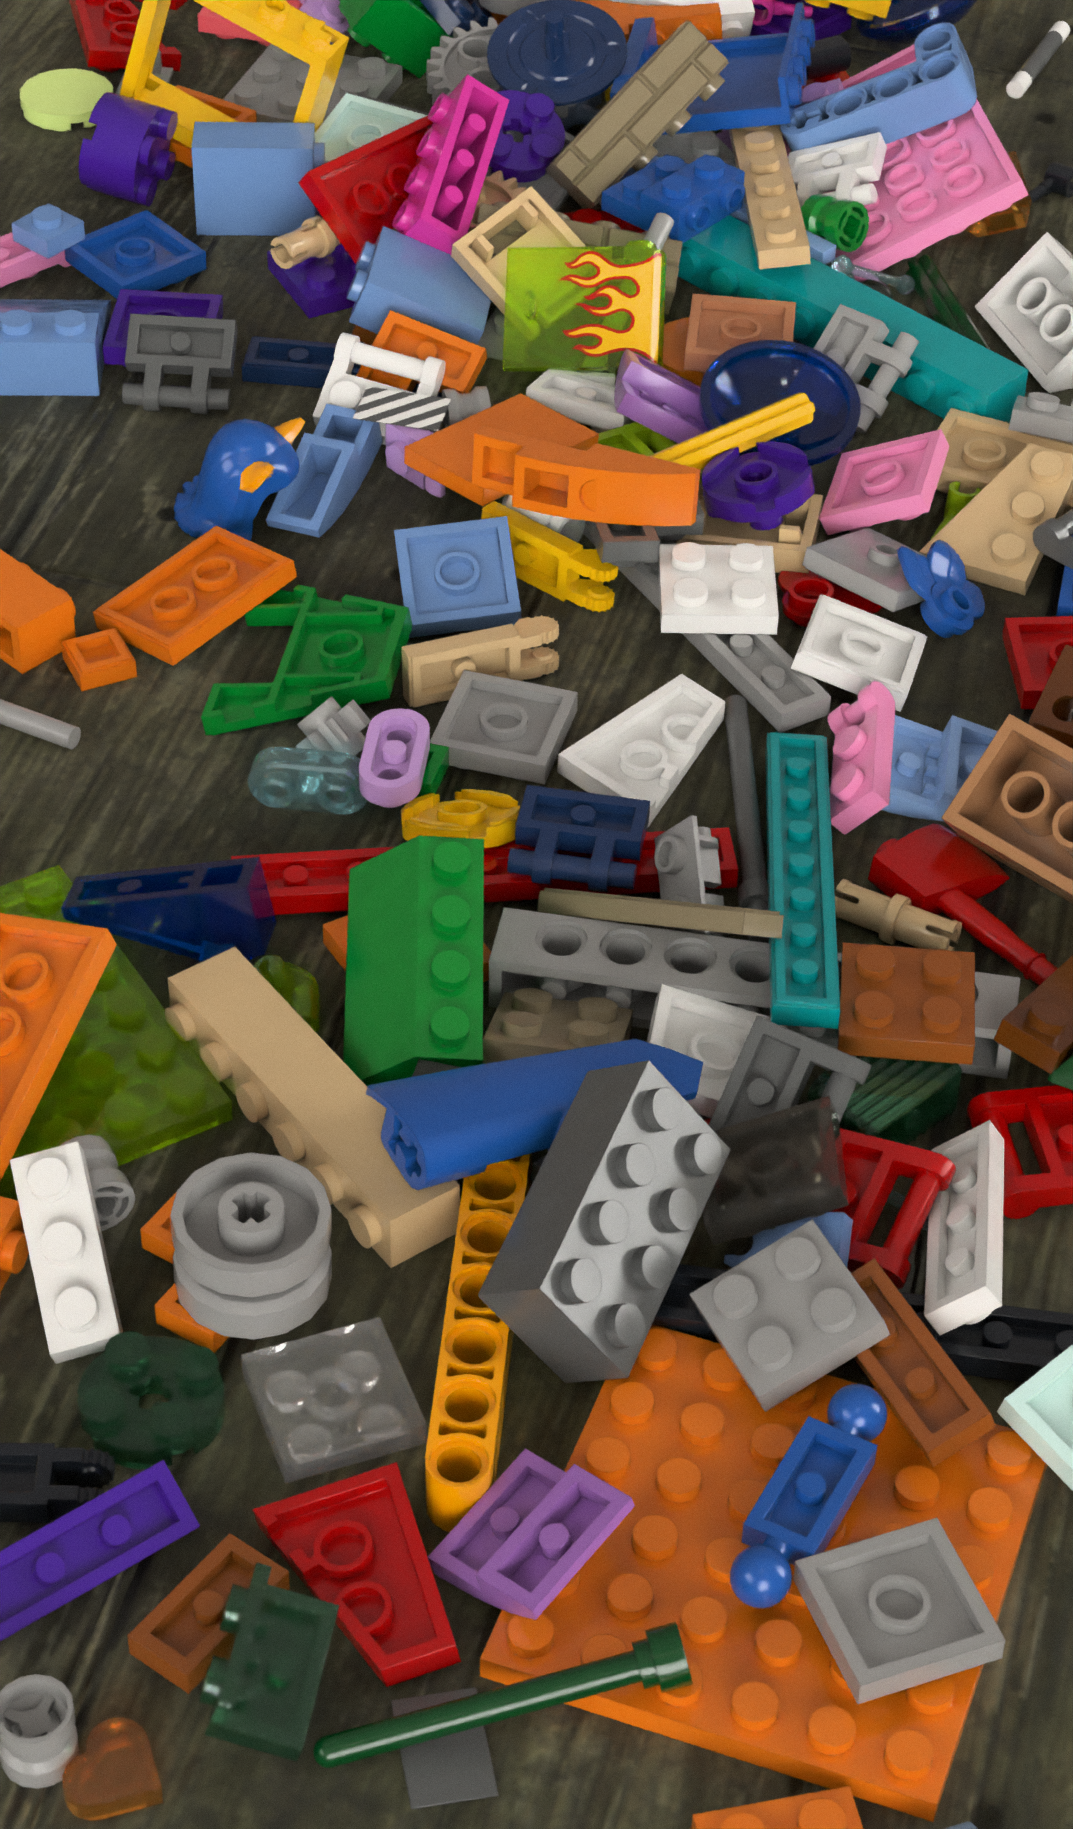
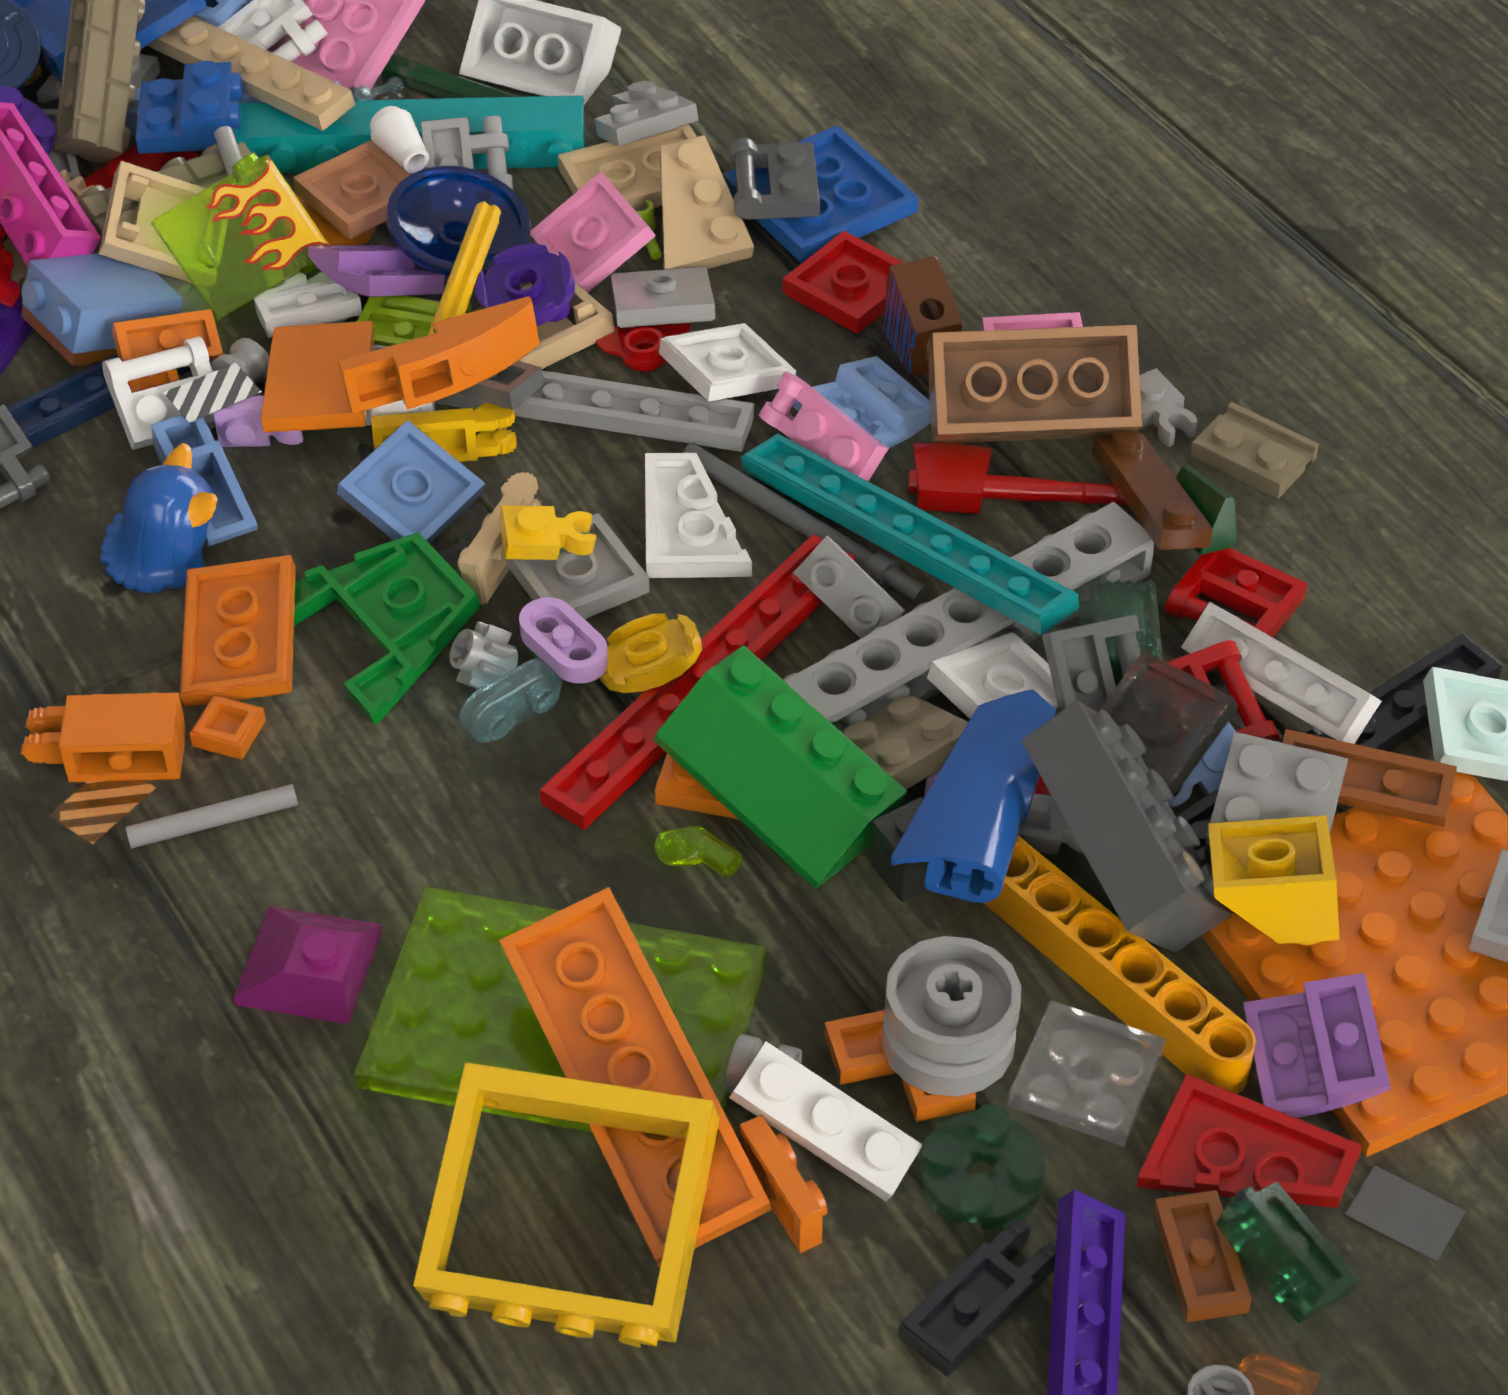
camera: 45 degrees left, 5 degrees up
clear blue slope [61,857,276,962] -> none
tan brick [165,947,460,1268] -> none
dark green piece [313,1622,693,1768] -> none
dark blue plate [507,785,650,892] -> none
dark tan tile [538,888,784,938] -> none
white plate [658,542,779,635] -> none
blue plate [730,1384,887,1608] -> none
green wheel [801,194,869,252] -> none
tan pin [835,879,962,951] -> none
dark orange plate [837,942,975,1065] -> none
blue plate [897,540,985,638] -> none
none -> white cone [370,106,429,173]
none -> yellow plate [499,505,596,560]
none -> yellow slope [1208,815,1339,945]

